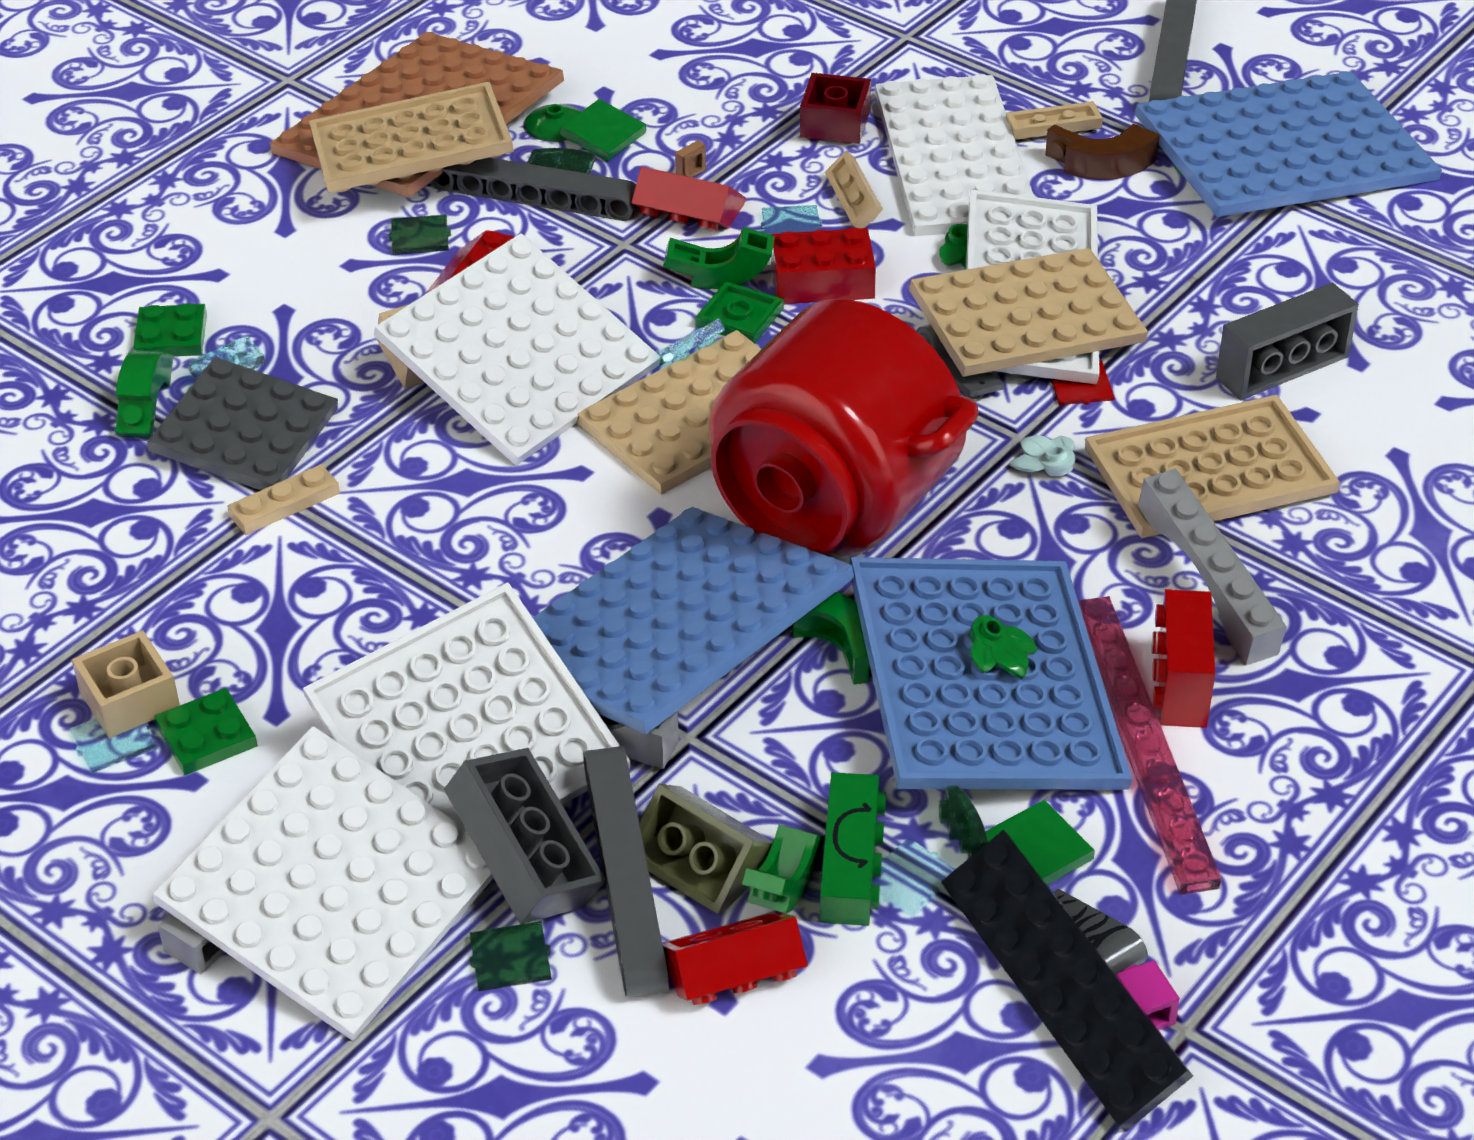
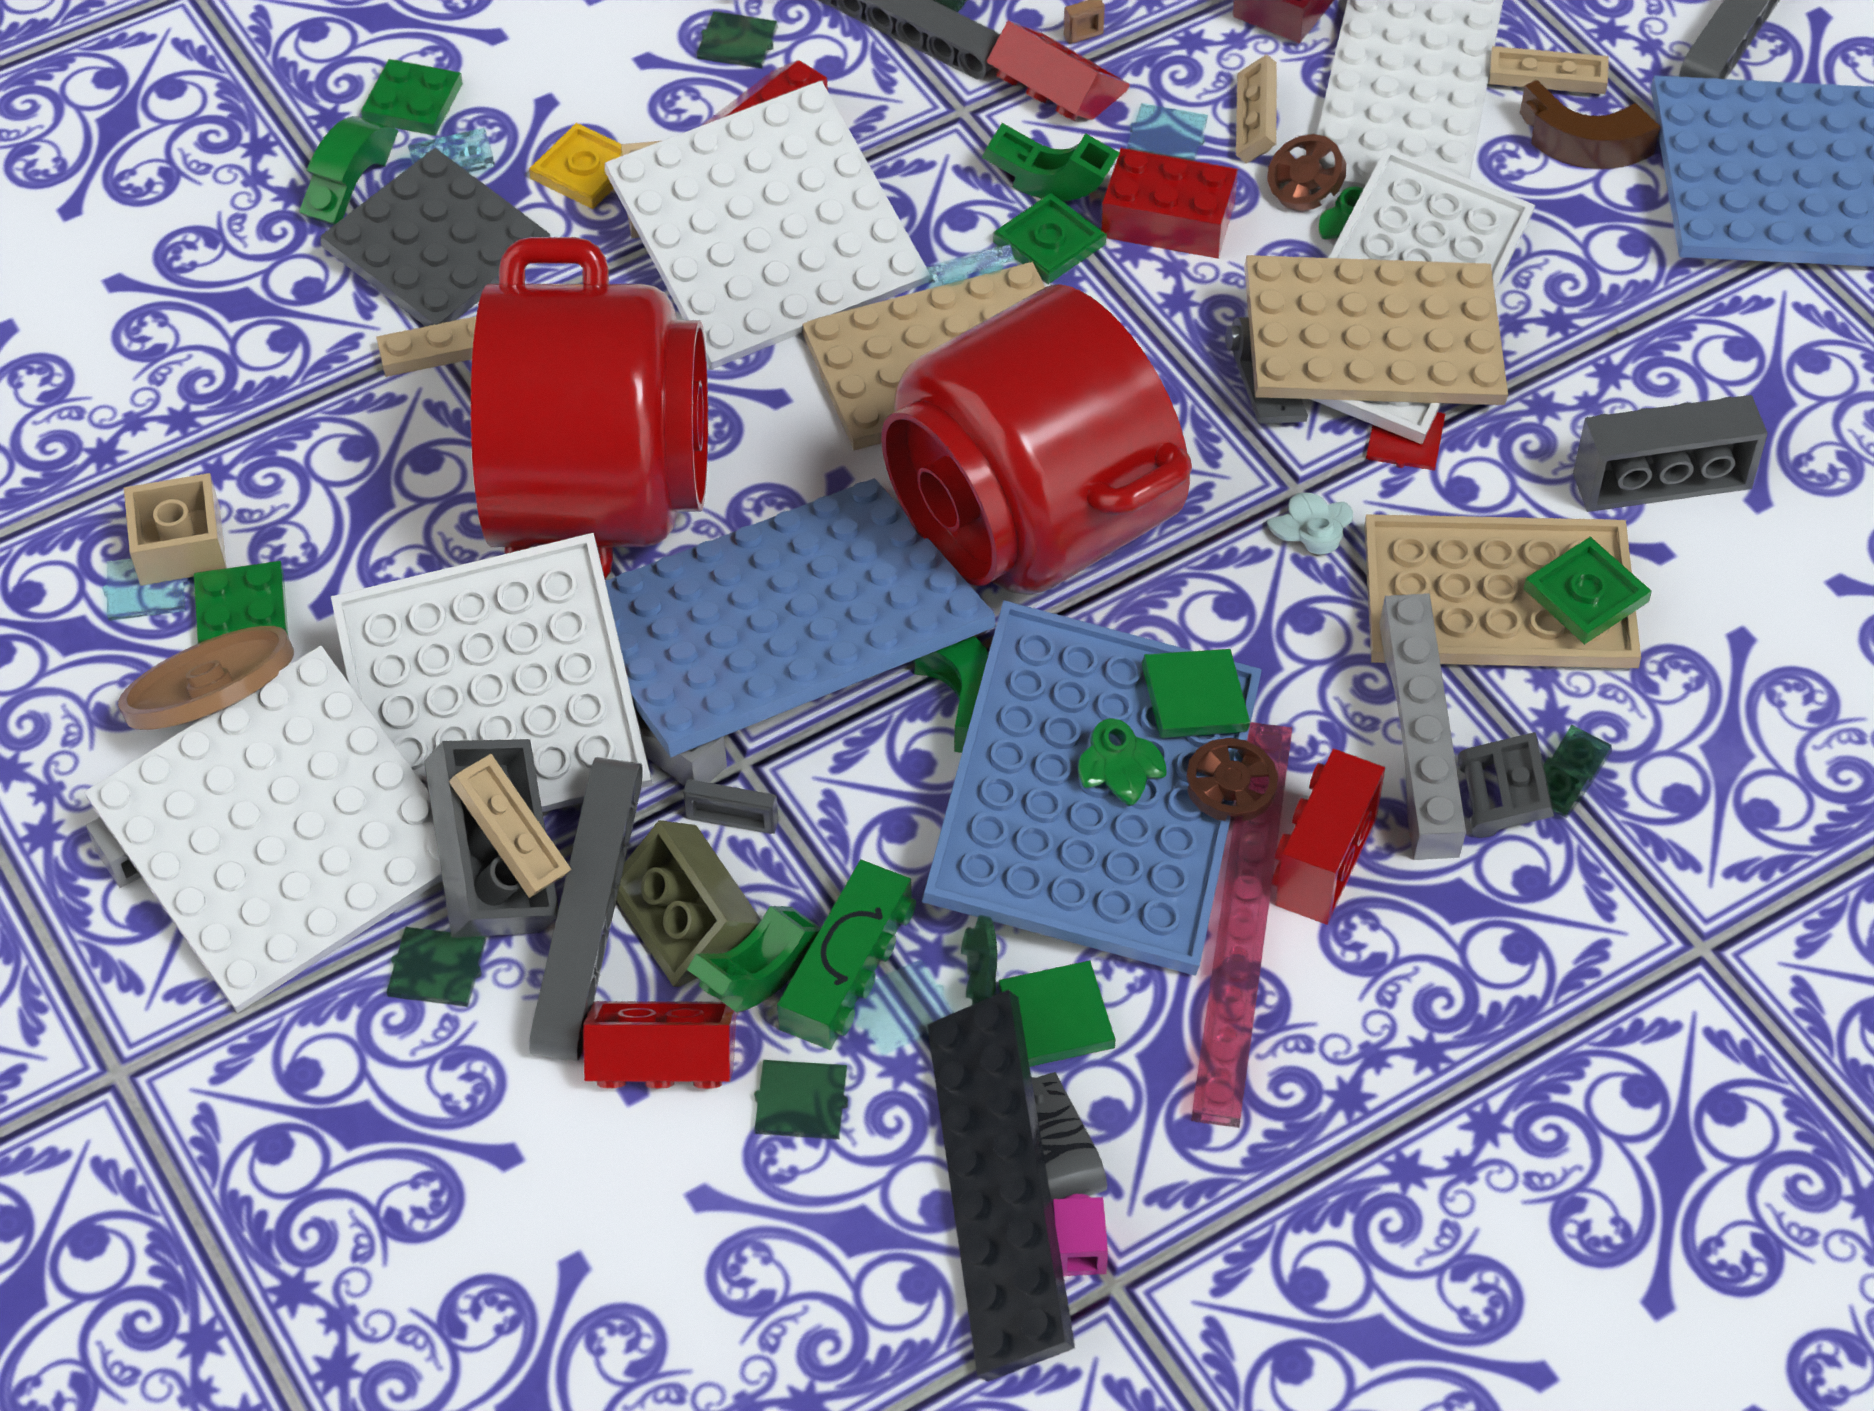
camera: 20 degrees right, 10 degrees up
none -> medium nougat dish [118,626,294,730]
none -> tan plate [449,754,572,898]
none -> red piece [471,237,708,580]
none -> yellow tile [529,122,621,209]
none -> dark grey tile [683,779,779,834]
none -> clear green piece [754,1060,848,1140]
none -> green tile [1141,649,1250,738]
none -> copper piece [1186,738,1278,821]
none -> copper piece [1267,134,1347,211]
none -> dark grey plate [1458,732,1554,838]
none -> green plate [1524,536,1652,645]
none -> clear green slope [1544,725,1612,818]

